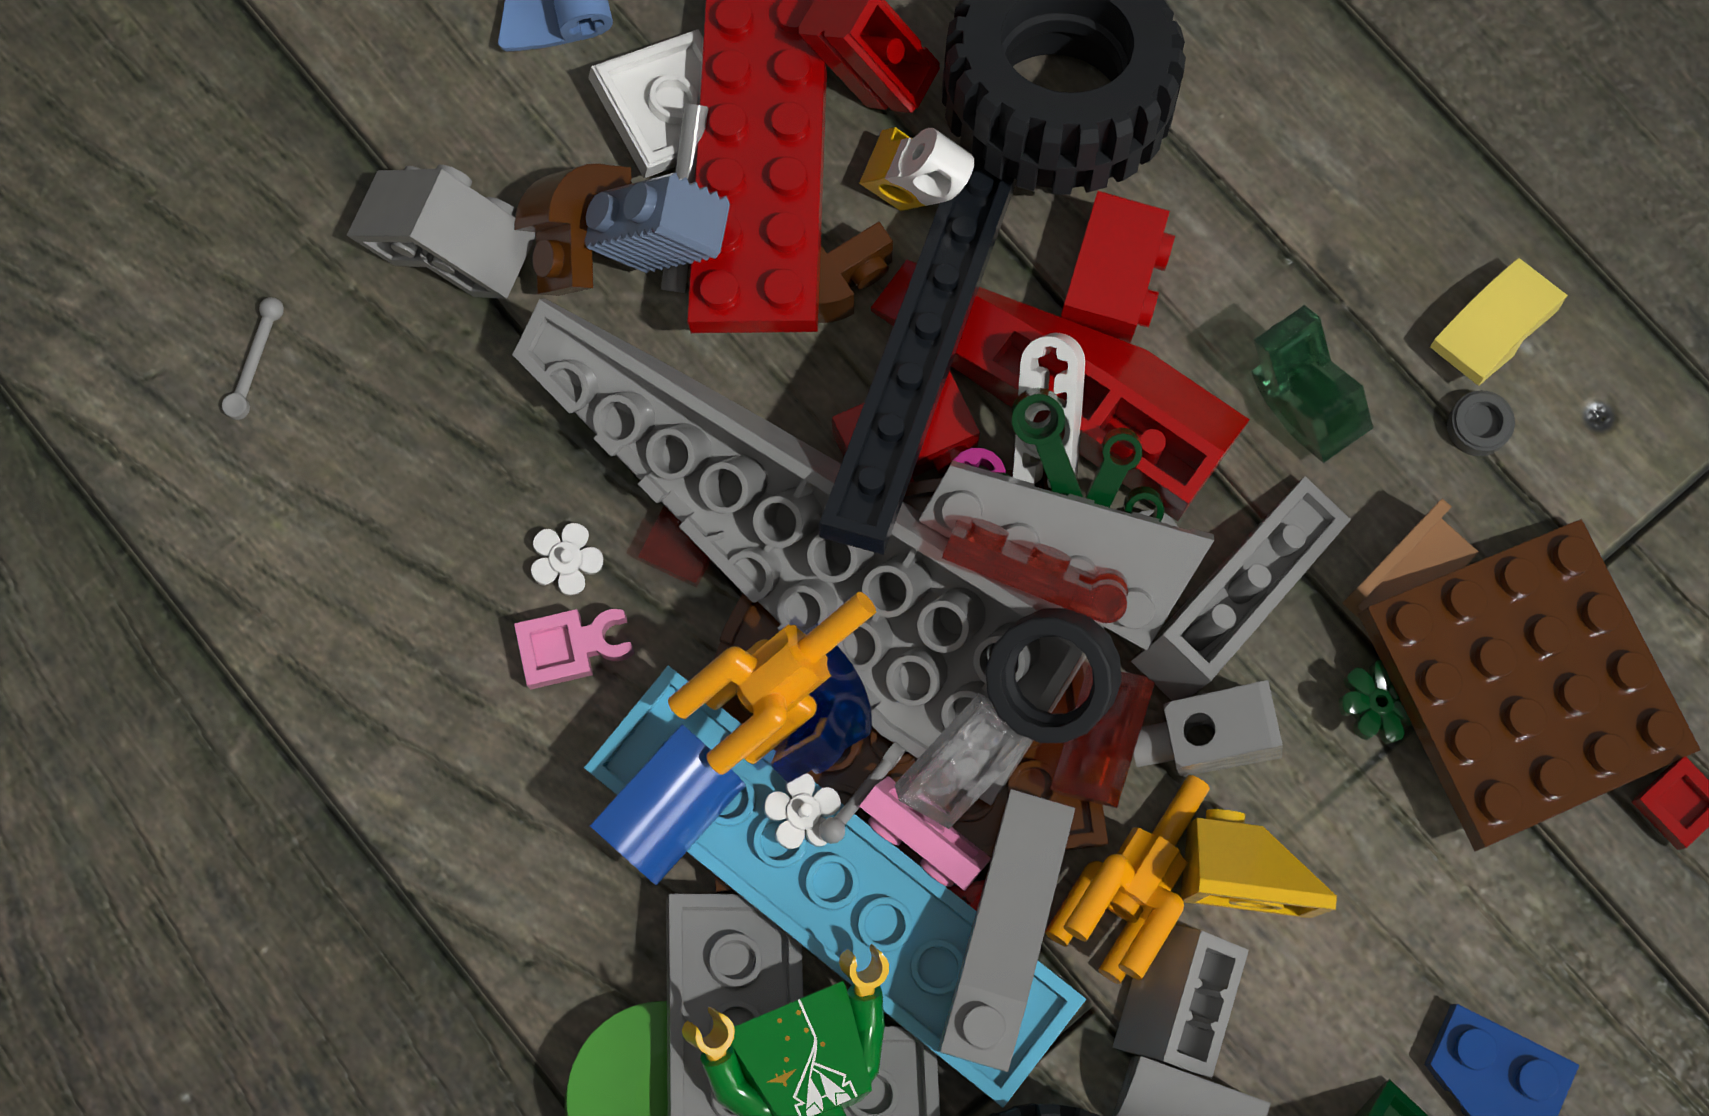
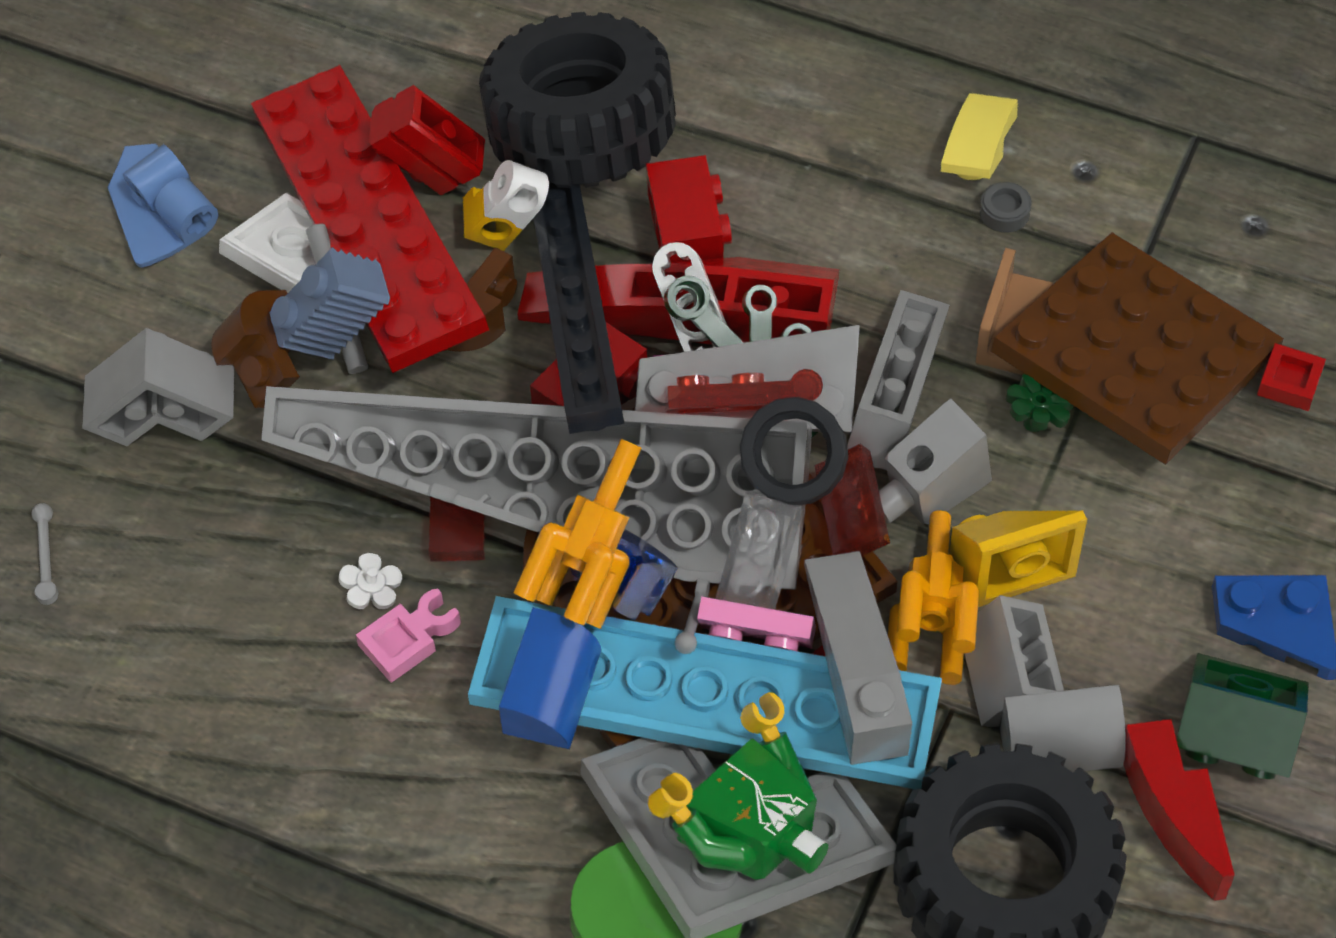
camera: 25 degrees left, 20 degrees down
white plant [764,772,841,849] -> none
clear green brick [1251,305,1373,463] -> none

